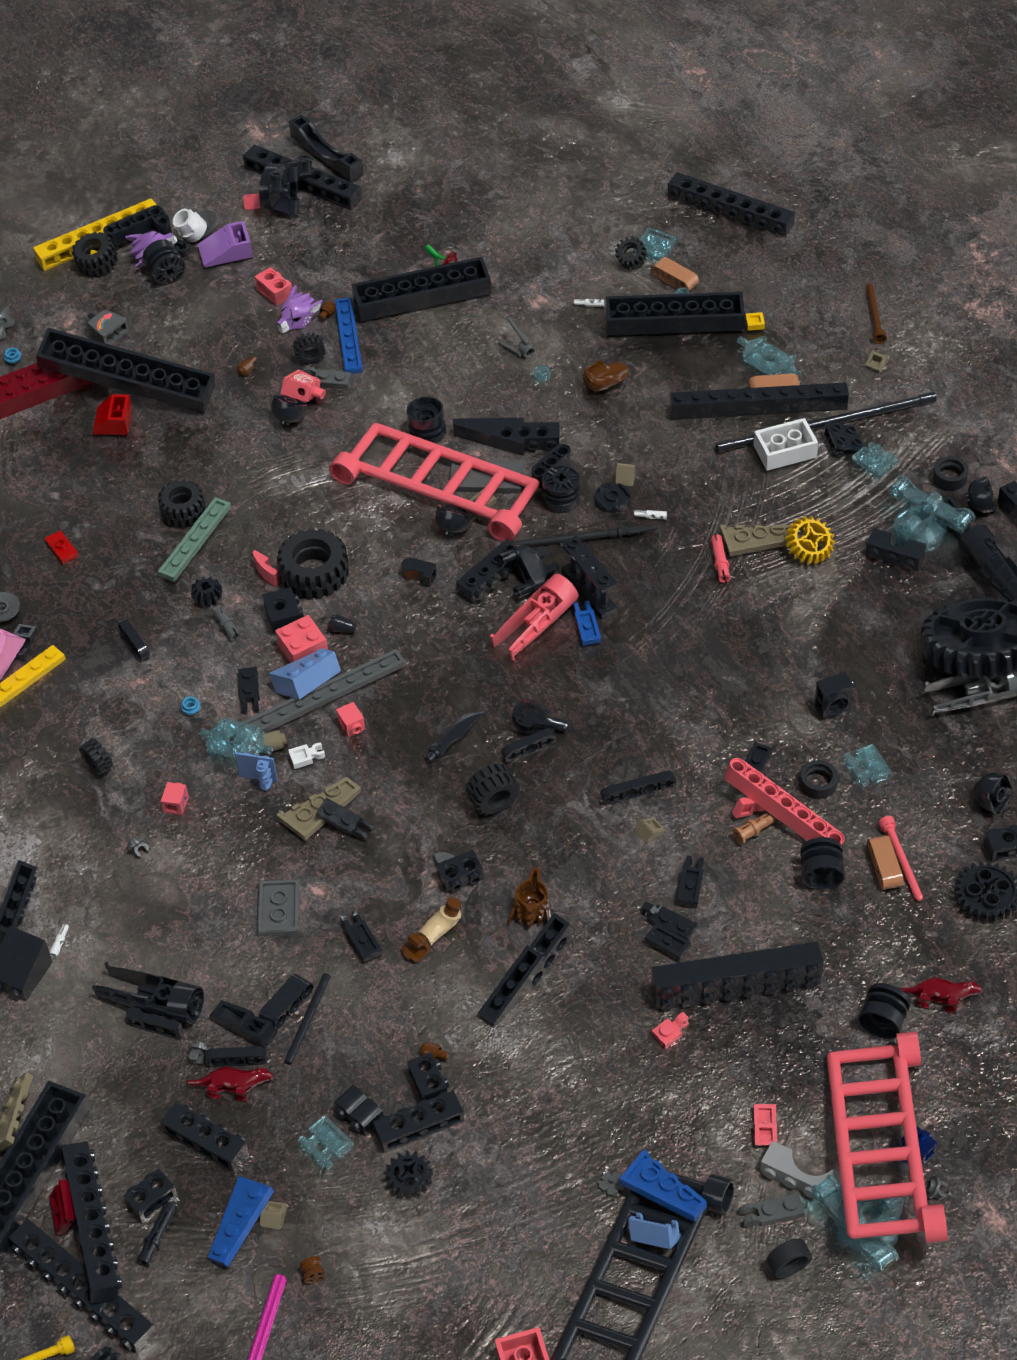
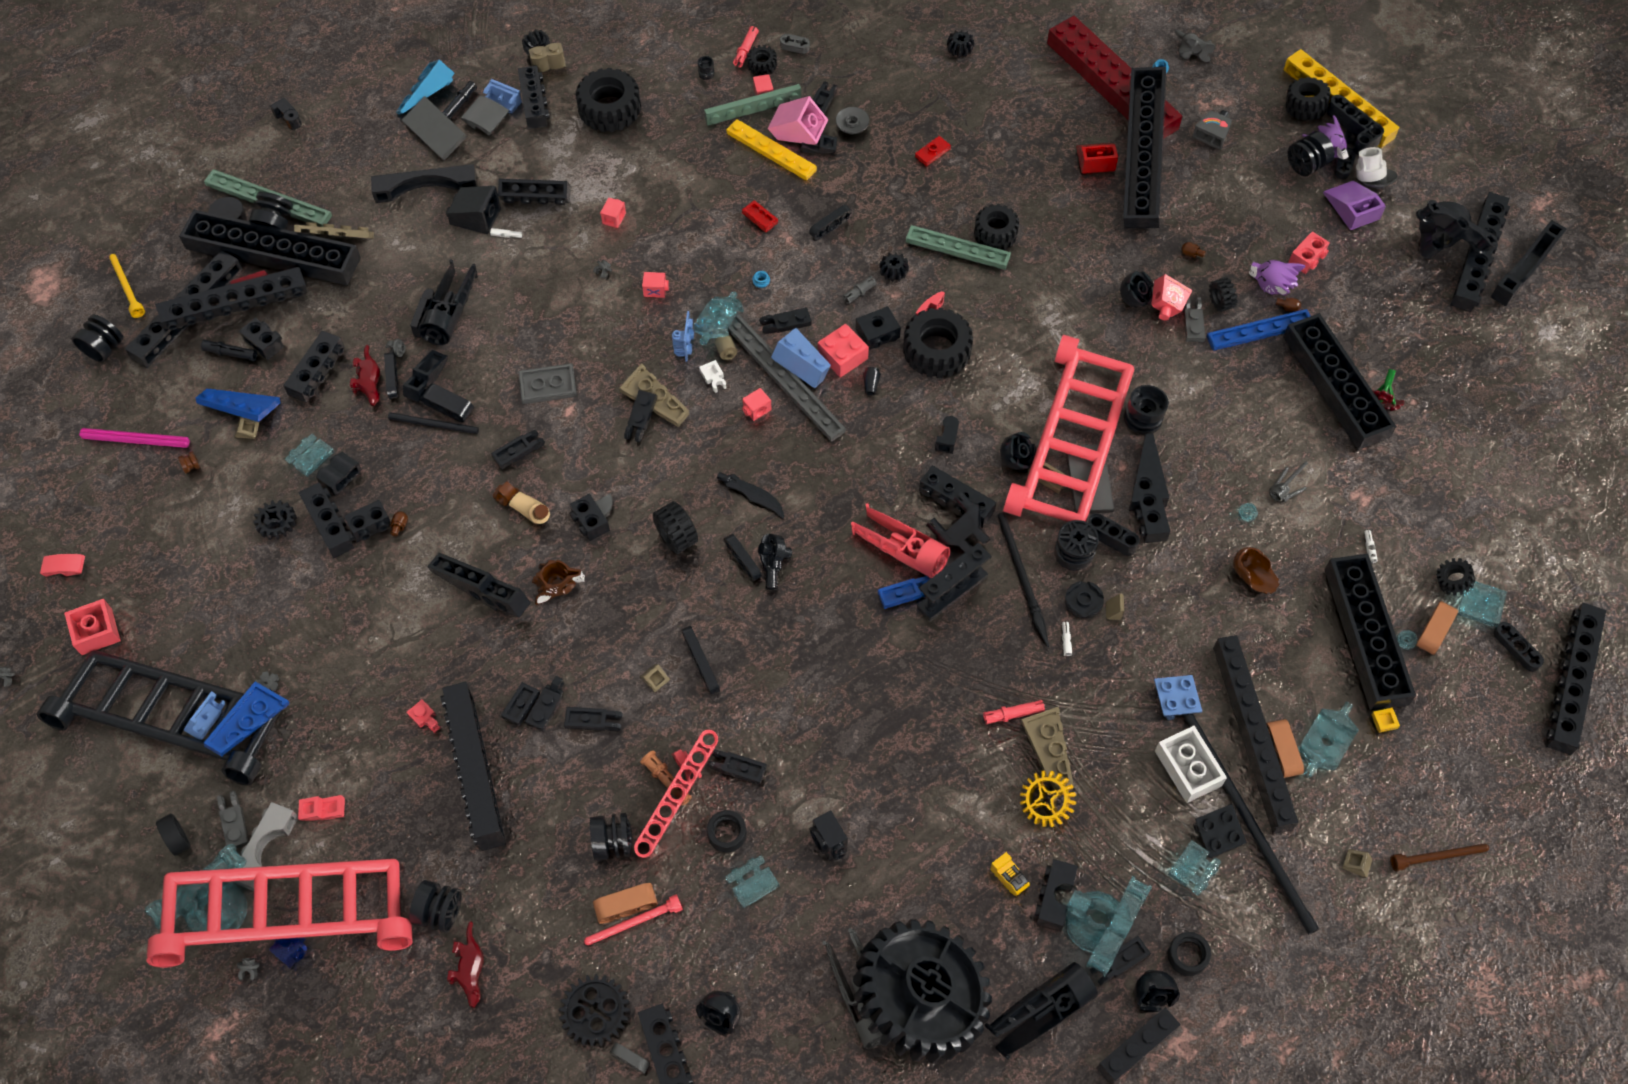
camera: 80 degrees right, 10 degrees up
black tyre [79,738,113,775] -> none
none -> coral brick [600,198,626,228]
none -> red plate [742,200,778,232]
none -> yellow leg [990,852,1030,896]
none -> medium blue hinge [1154,675,1202,720]
none -> black beam [1494,622,1544,672]

